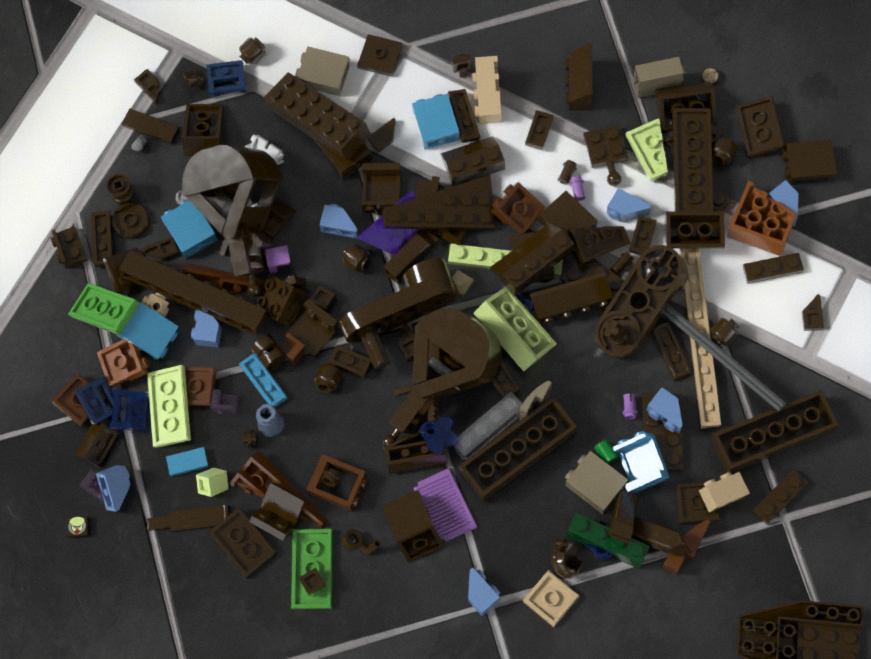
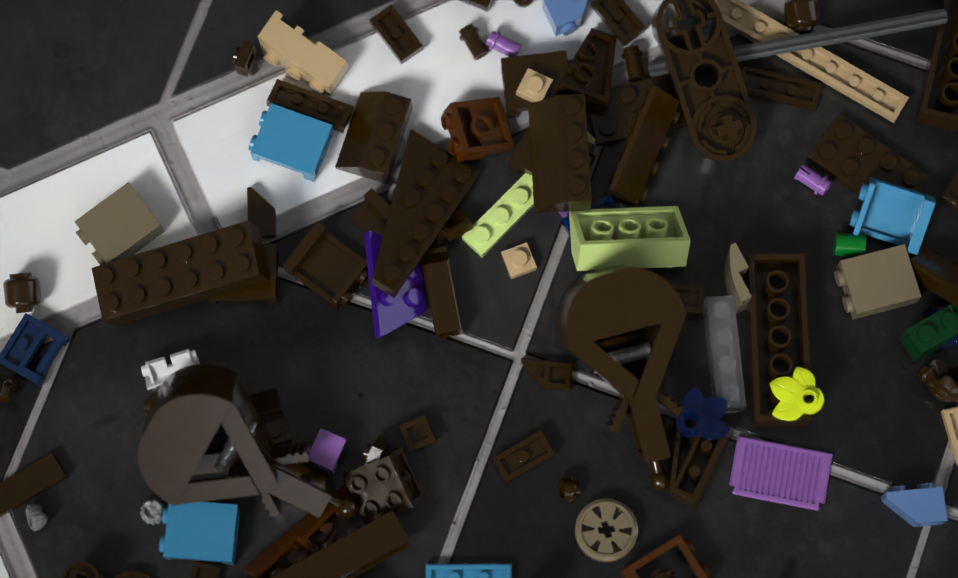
camera: 60 degrees left, 5 degrees up
dark brown slope [182,104,223,156] -> none
dark brown wheel [251,334,287,371] -> none
reddish brown panel [281,332,307,365] -> none
dark brown bracket [287,299,340,356] -> none
dark brown head [314,363,342,393] -> none
medium blue slope [320,204,358,239] -> none
dark brown beam [339,258,460,370] -> none
dark brown head [342,244,371,272] -> none
dark brown plate [357,34,403,77] -> none
dark brown slope [382,490,444,563] -> none
medium blue slope [647,388,683,434] -> none
none -> tan plate [516,68,553,104]
none -> dark brown plate [558,475,581,503]
none -> dark tan wheel [575,498,638,563]
none -> neon yellow plate [770,367,824,421]

